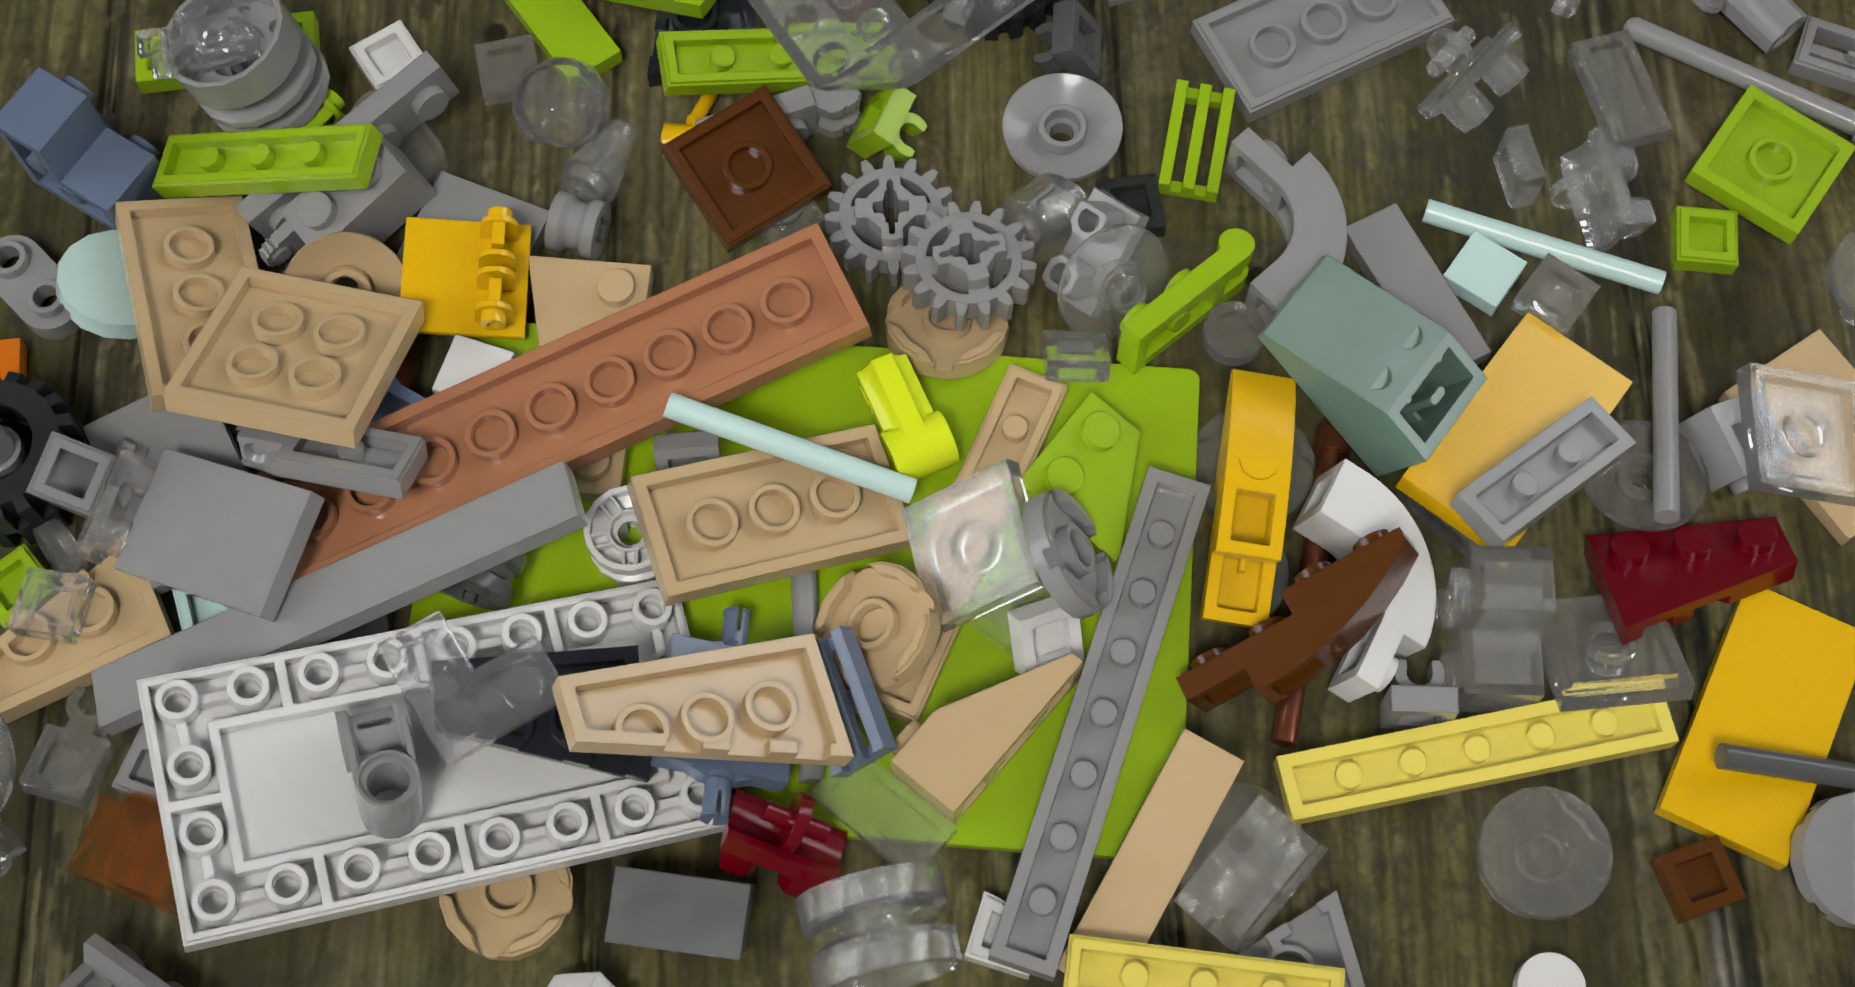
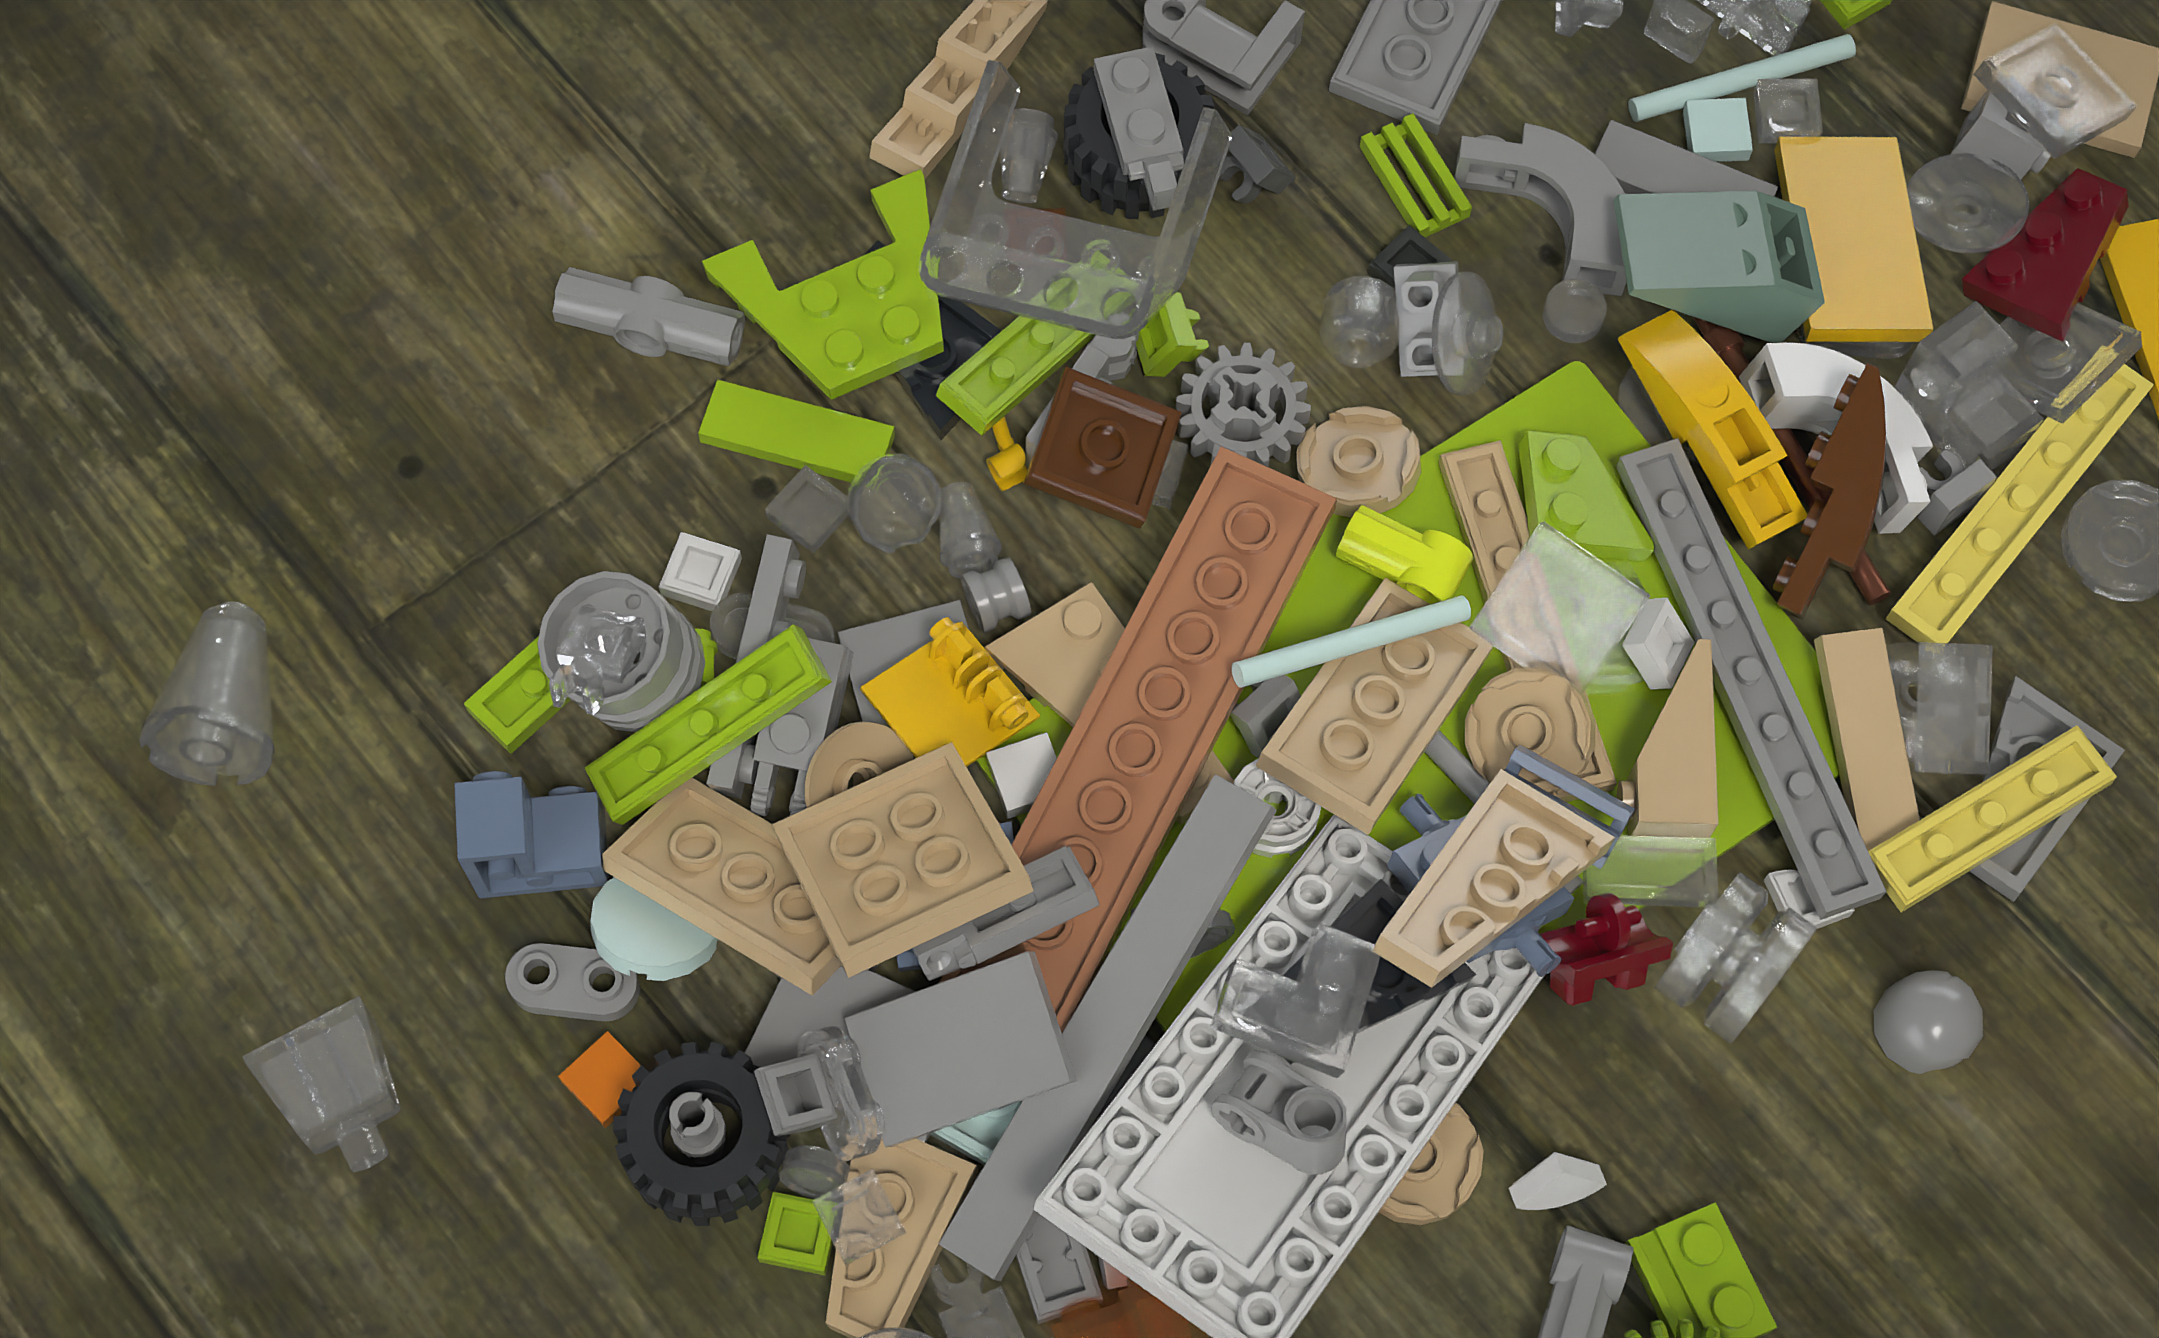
camera: 40 degrees left, 0 degrees up
dark grey hinge [604,866,757,960] -> none
light grey gear [900,201,1037,331] -> none
light grey dish [1002,73,1123,183] -> none
light grey tile [1022,489,1114,619] -> none
clear tile [1041,330,1111,382] -> none
lime plate [1116,228,1255,375] -> none
light grey plate [1450,396,1637,553] -> none
light grey bar [1651,306,1680,525] -> none

